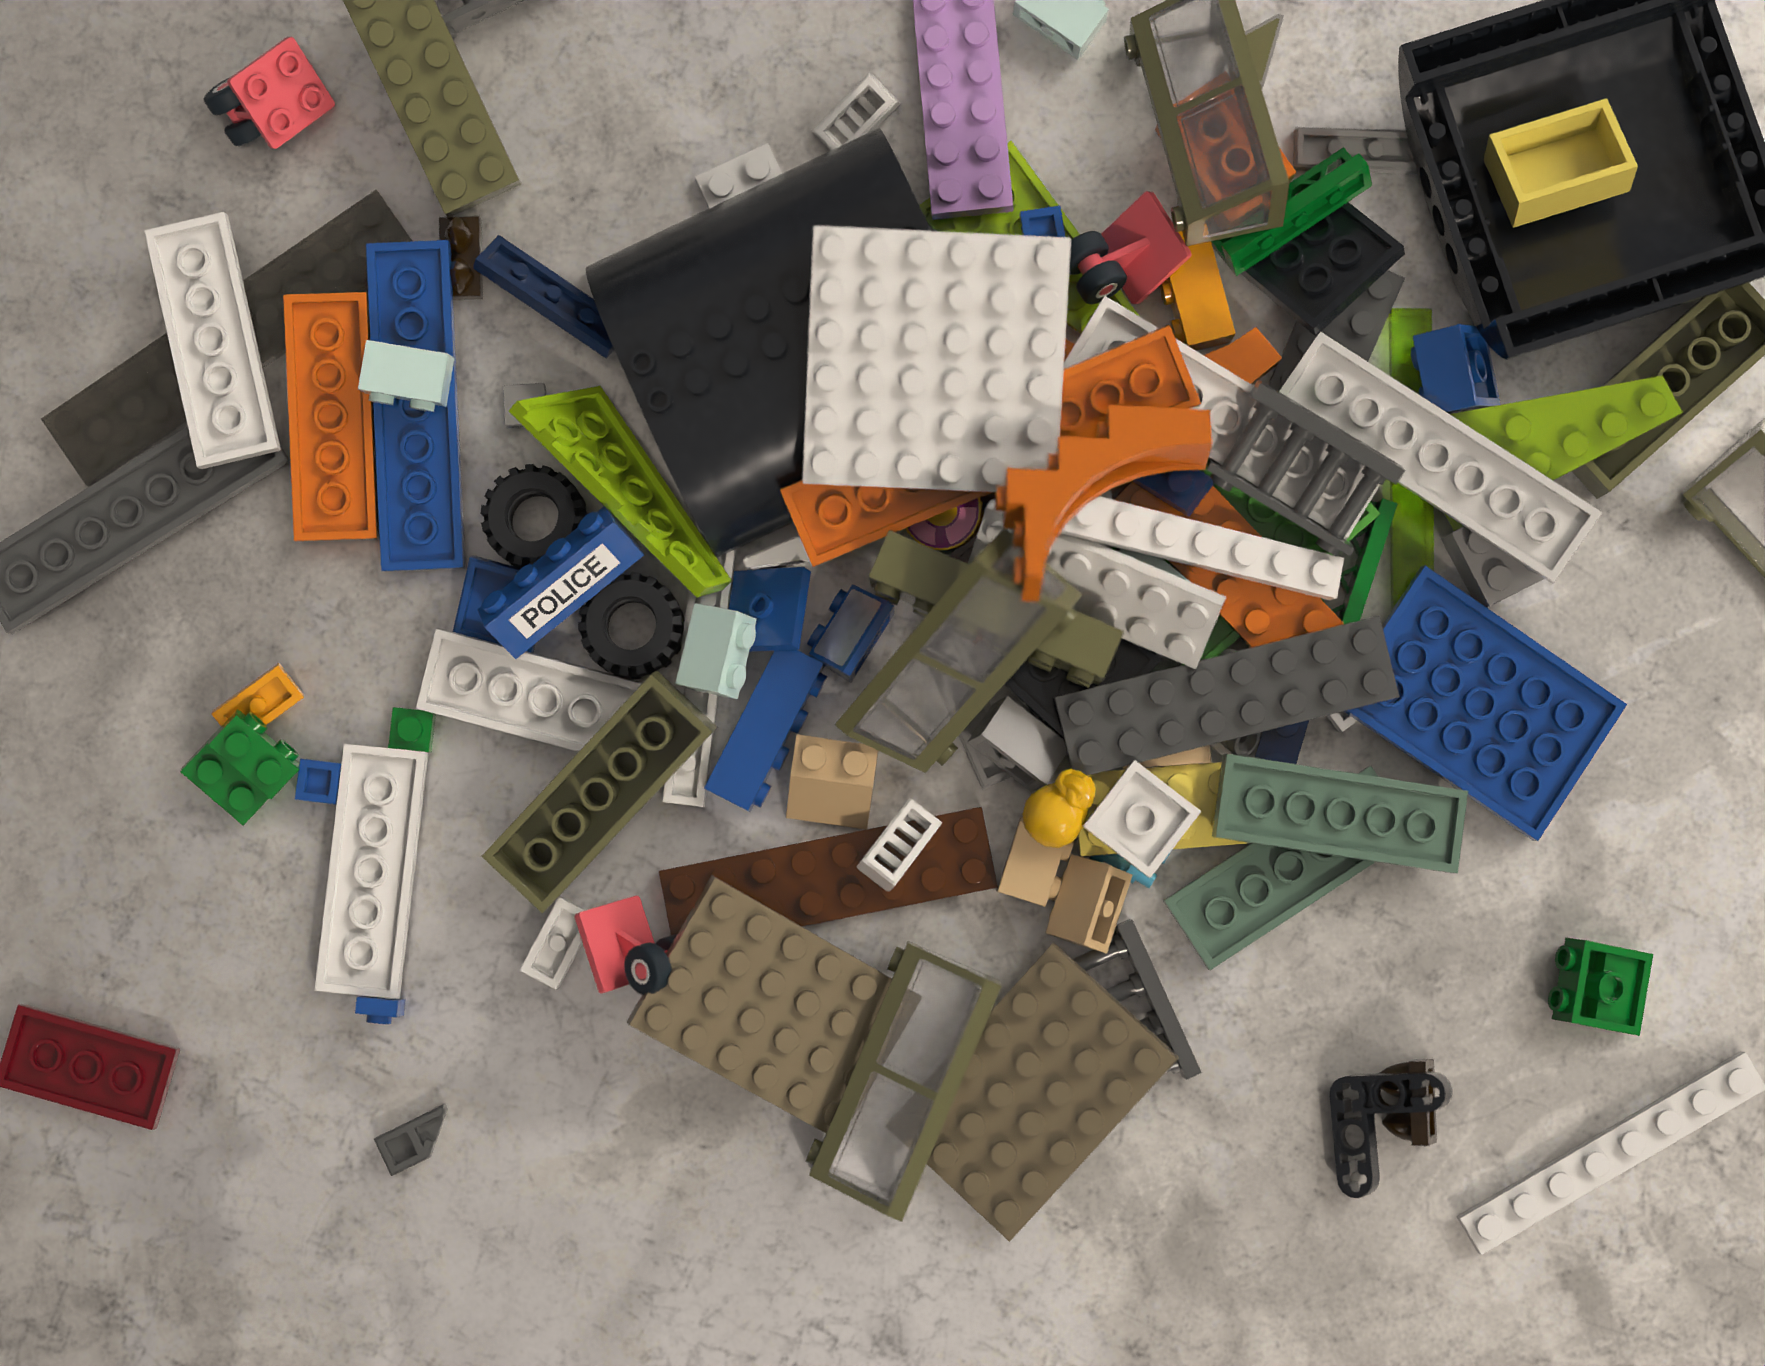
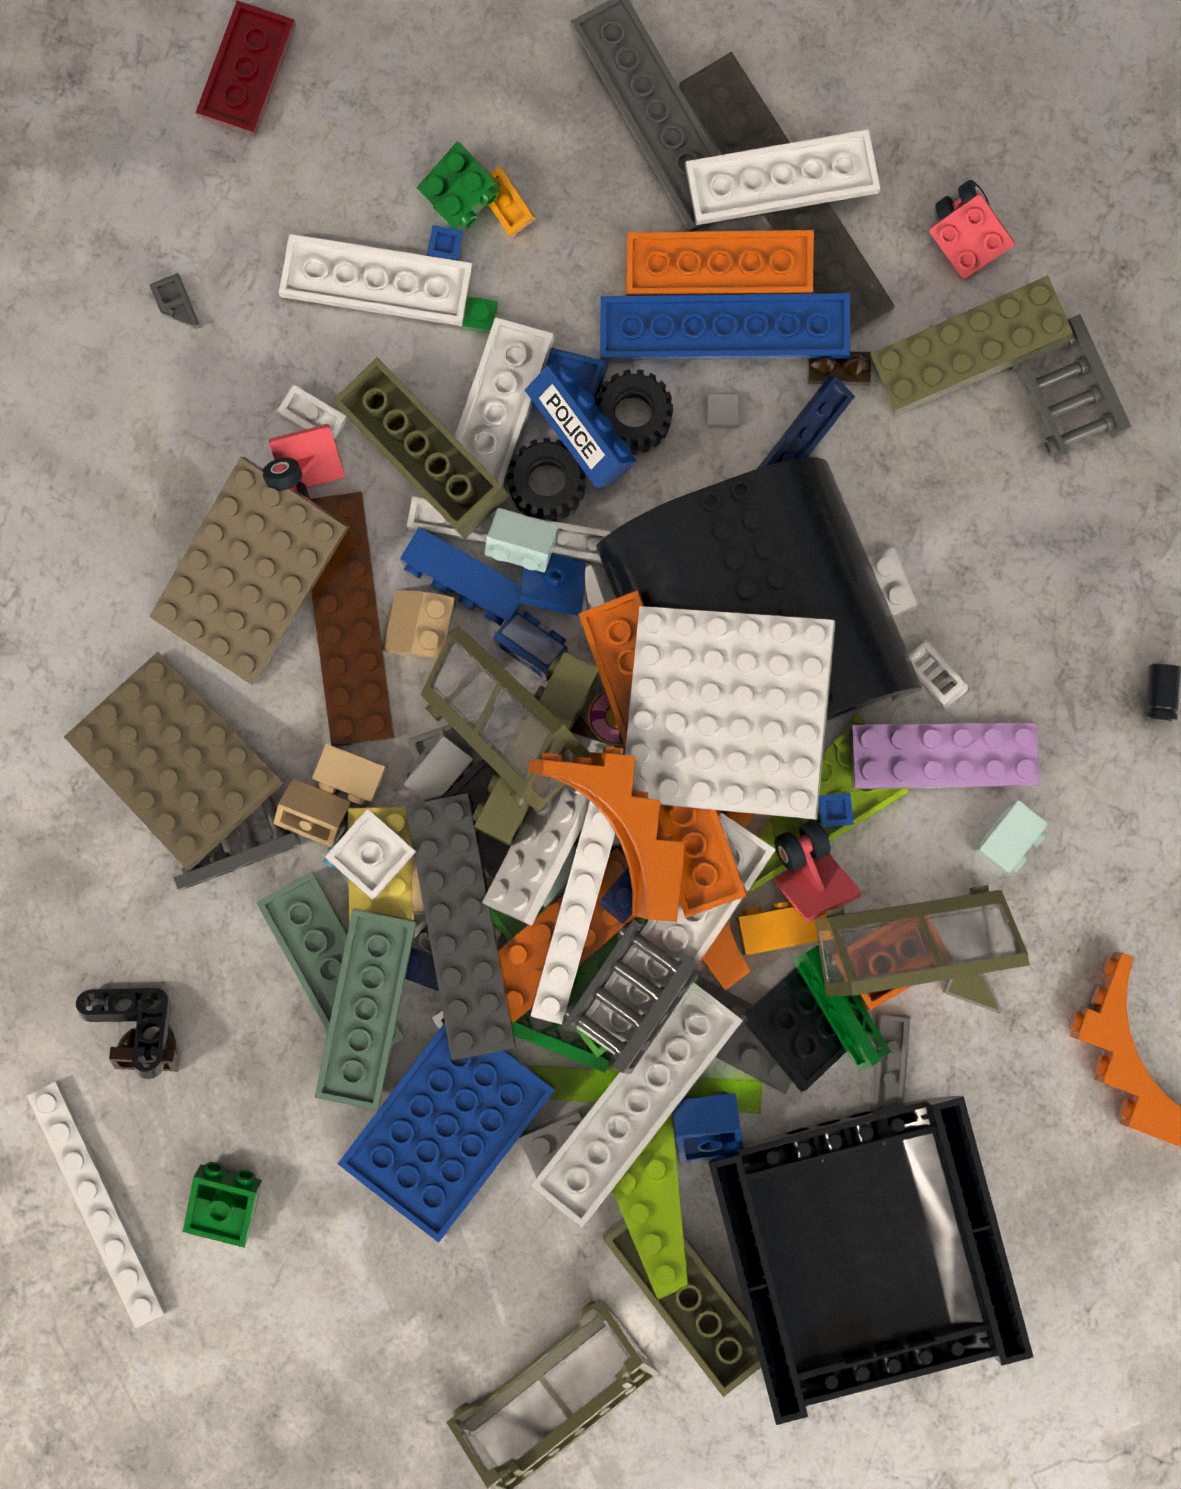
camera: 90 degrees right, 0 degrees up
blue plate [355,996,406,1024] -> none
light aqua brick [358,340,454,412] -> none
lime wing [508,386,732,597] -> none
windscreen [805,941,1002,1222] -> none
white slope [857,798,942,892] -> none
yellow hair [1022,769,1095,848] -> none
light yellow piece [1484,98,1638,228] -> none

